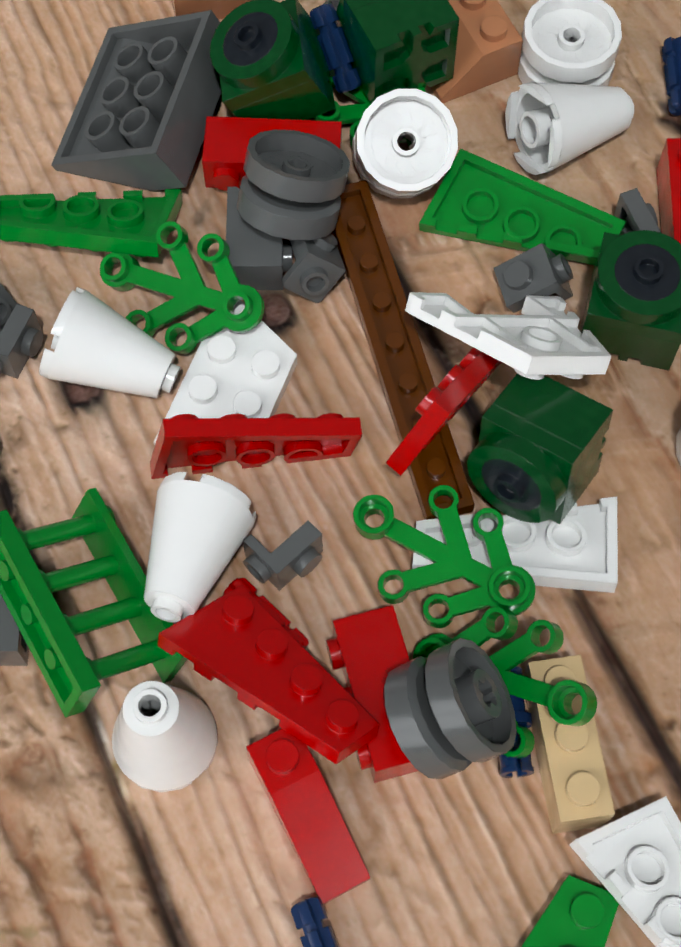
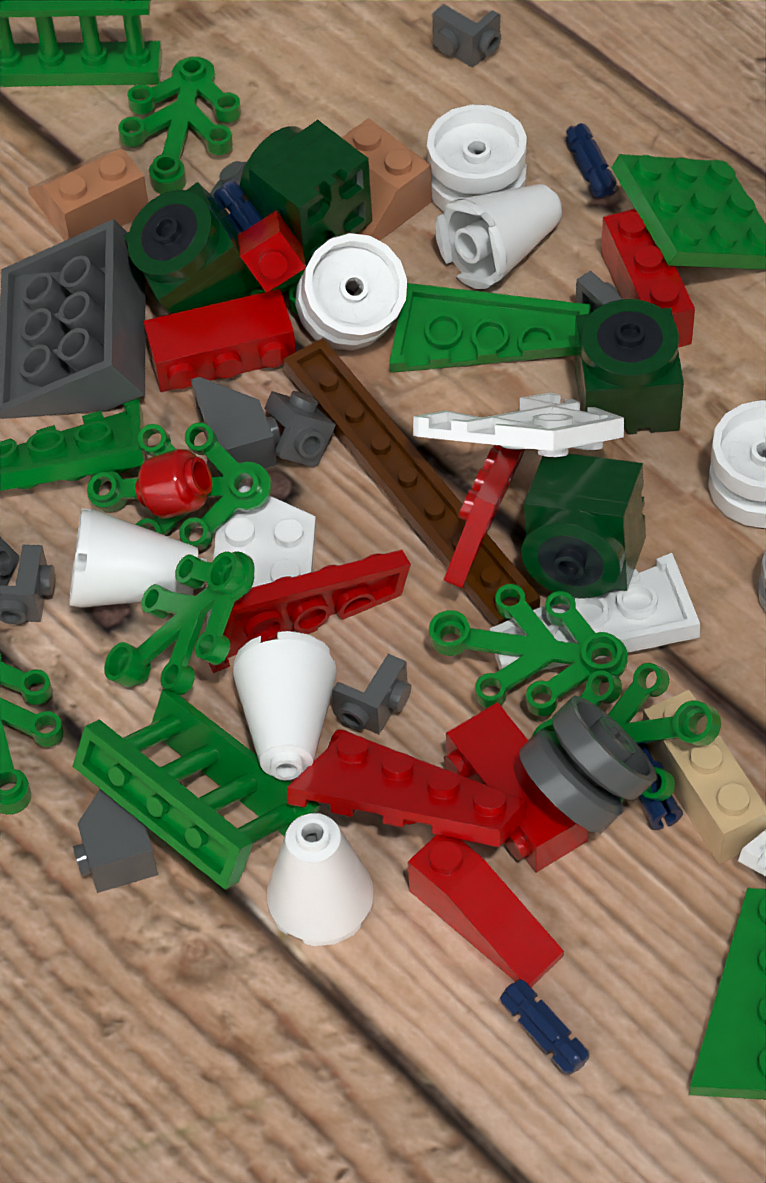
camera: 15 degrees left, 10 degrees down
dark grey wheel [236,129,350,240] -> none
dark grey bracket [494,243,573,313] -> none
none -> green plant [104,551,255,695]
none -> red head [135,449,212,519]
none -> red brick [238,210,306,293]

